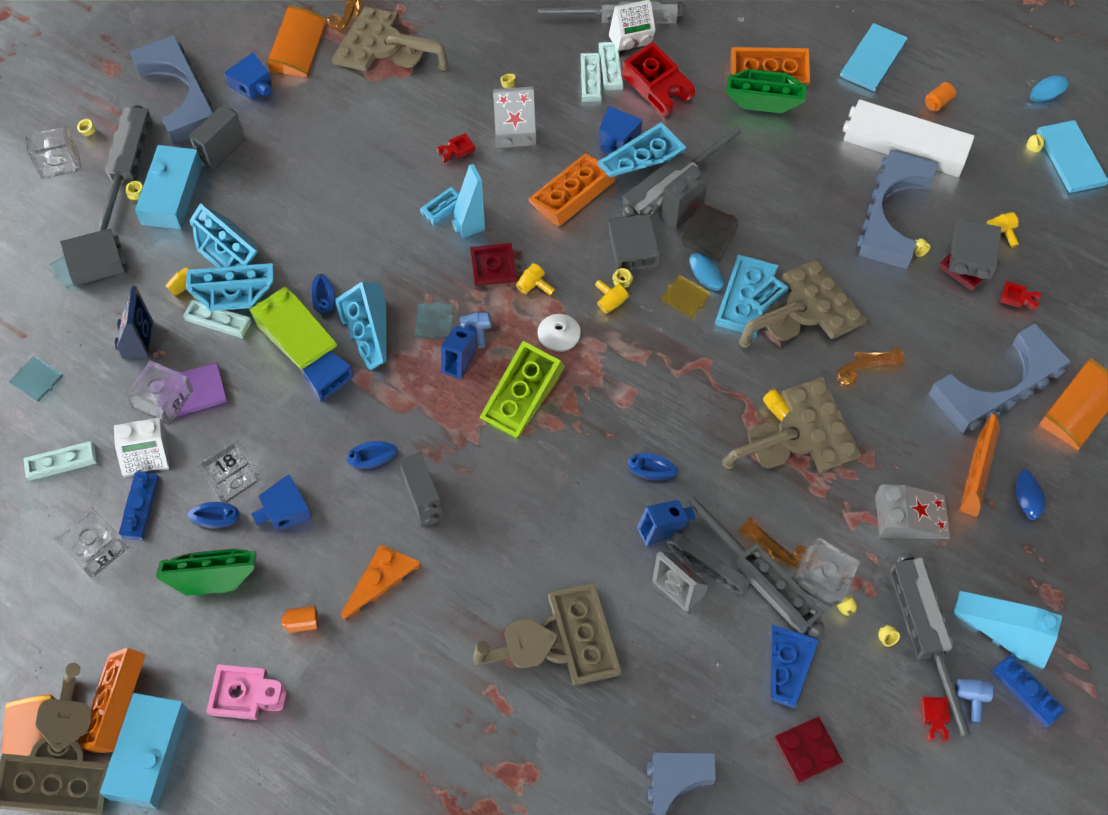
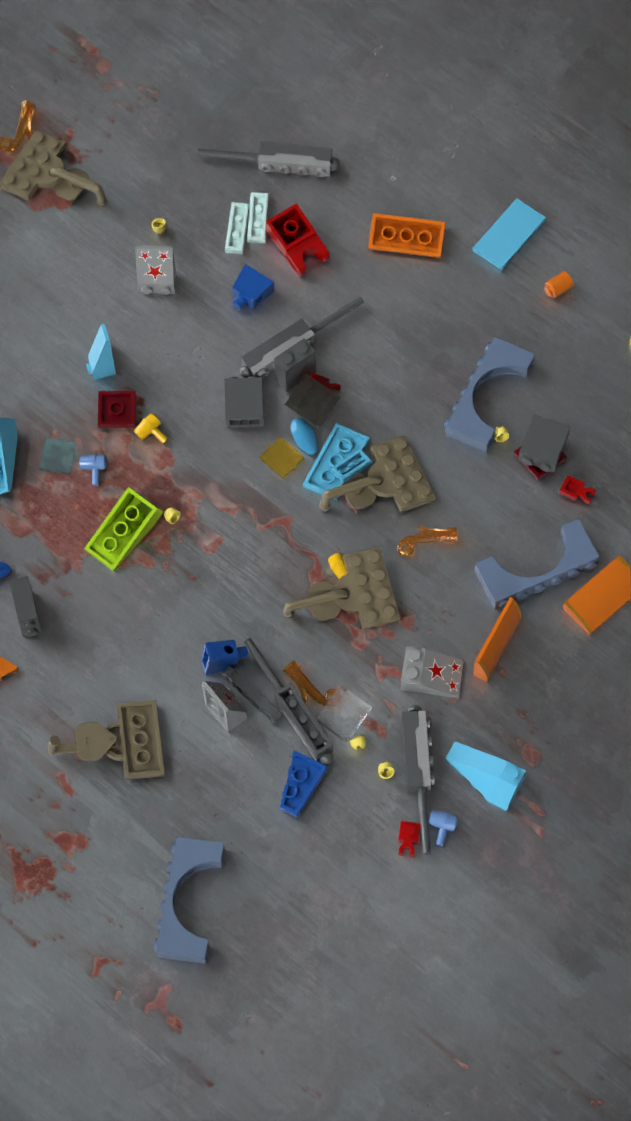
camera: 10 degrees right, 5 degrees up
medium azure tile [420,187,459,225] -> none
red plate [437,133,475,163] -> none
blue torso [441,325,477,379] -> none
orange slope [528,153,616,227] -> none
white dish [538,314,581,352] -> none
yellow piece [595,280,629,314] -> none
medium azure wedge [597,122,687,177] -> none
white slope [609,0,655,51] -> none
light yellow plate [612,268,633,288] -> none
blue arm [628,453,679,481] -> none
green wedge [726,69,807,113] -> none
dark red plate [773,716,844,785] -> none
white brick [842,99,974,178] -> none
yellow piece [986,212,1019,248] -> none
blue plate [991,654,1066,727] -> none
blue arm [1016,469,1045,520] -> none
none -> light yellow hinge [164,507,181,524]

